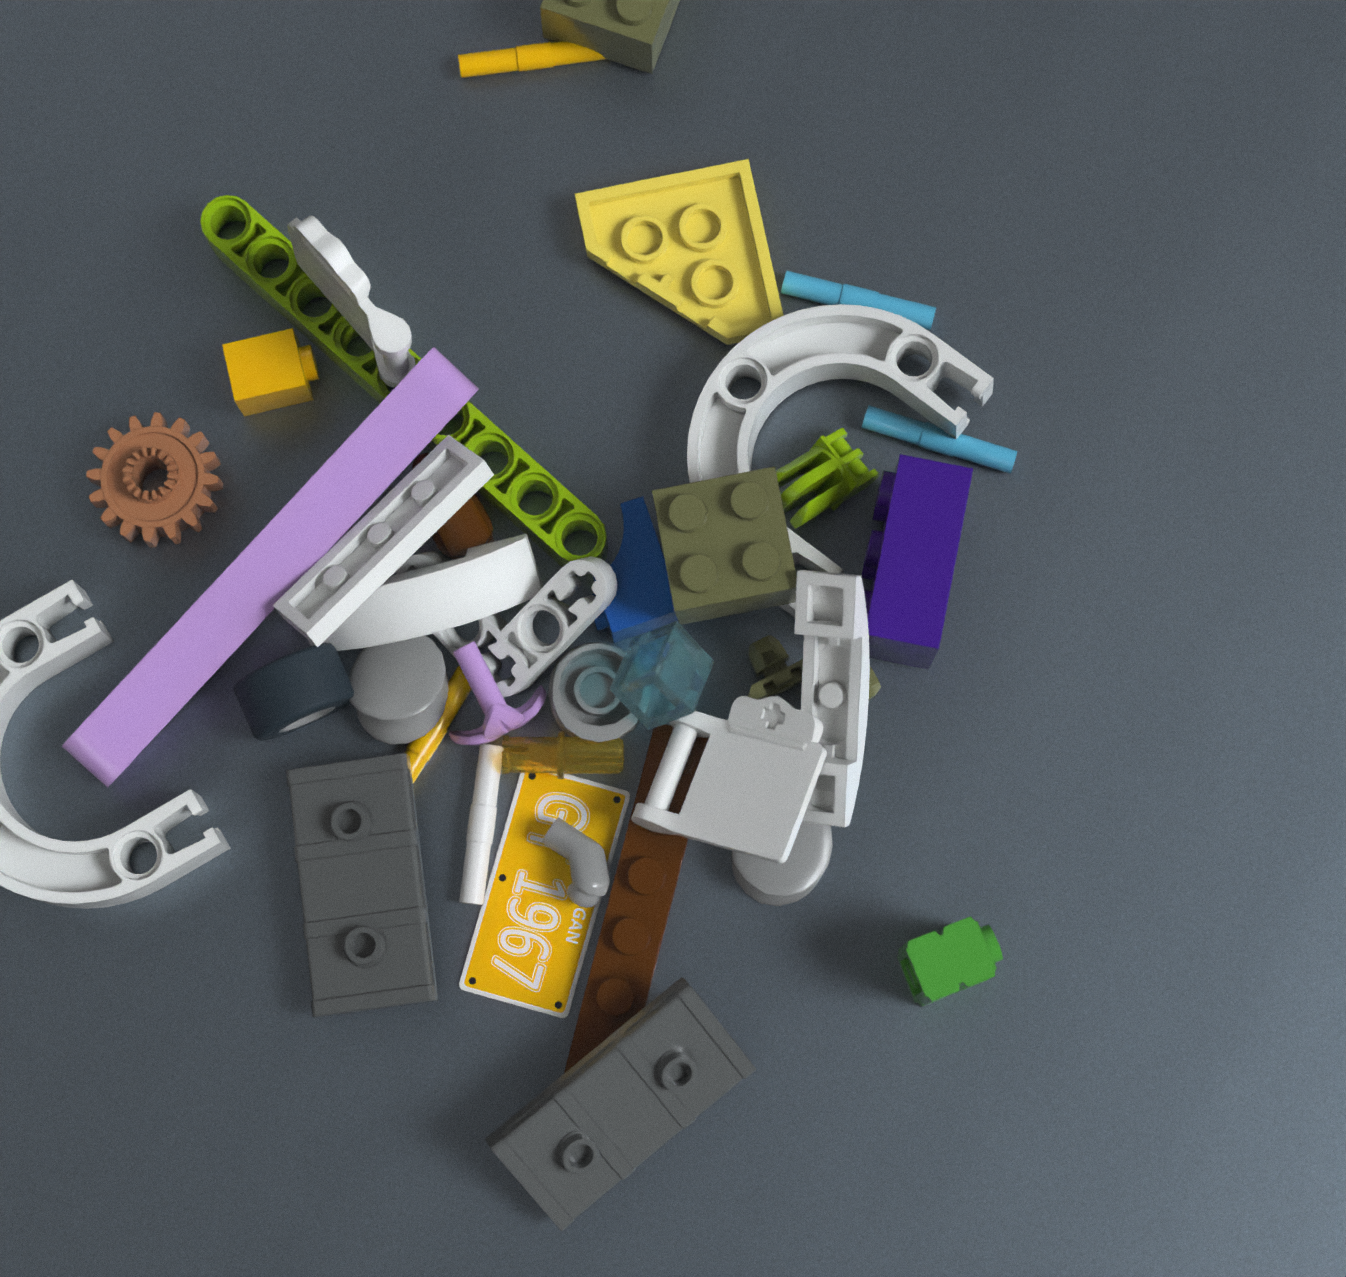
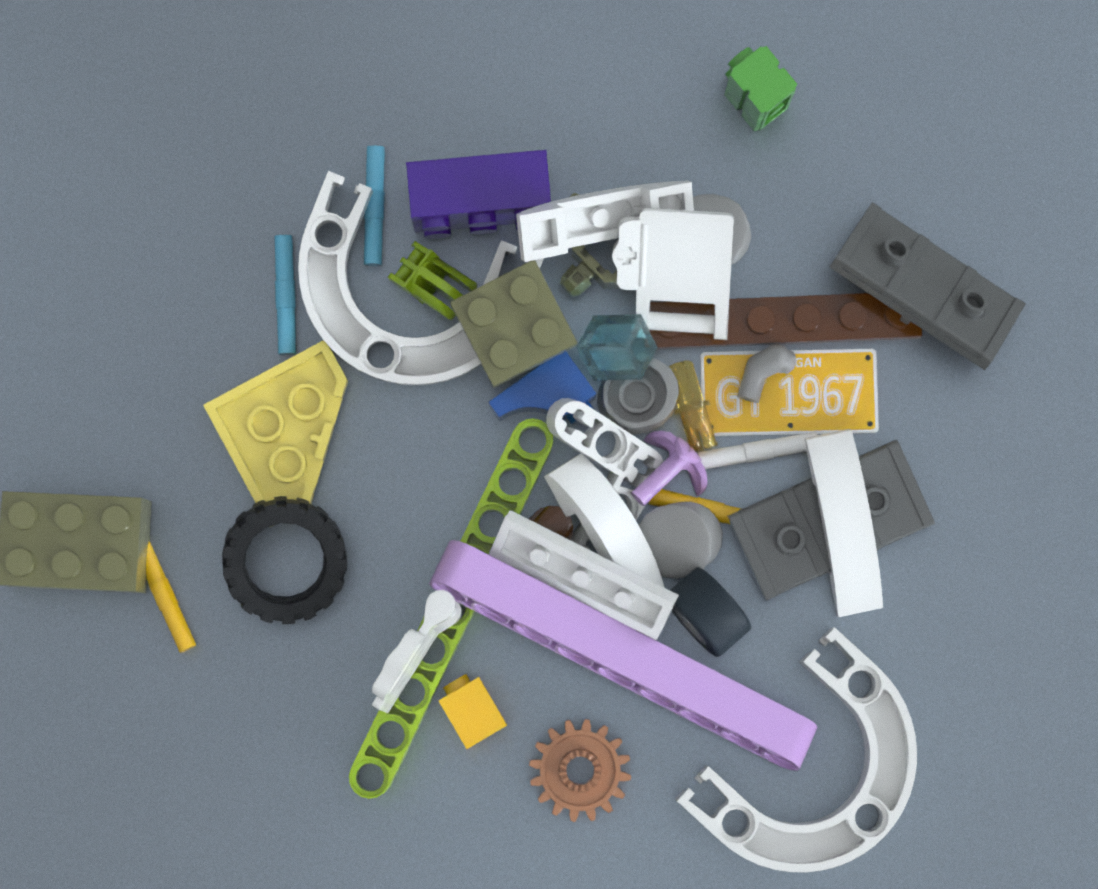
camera: 110 degrees left, 5 degrees up
none -> black tyre [222,496,347,624]
none -> white slope [805,429,883,617]

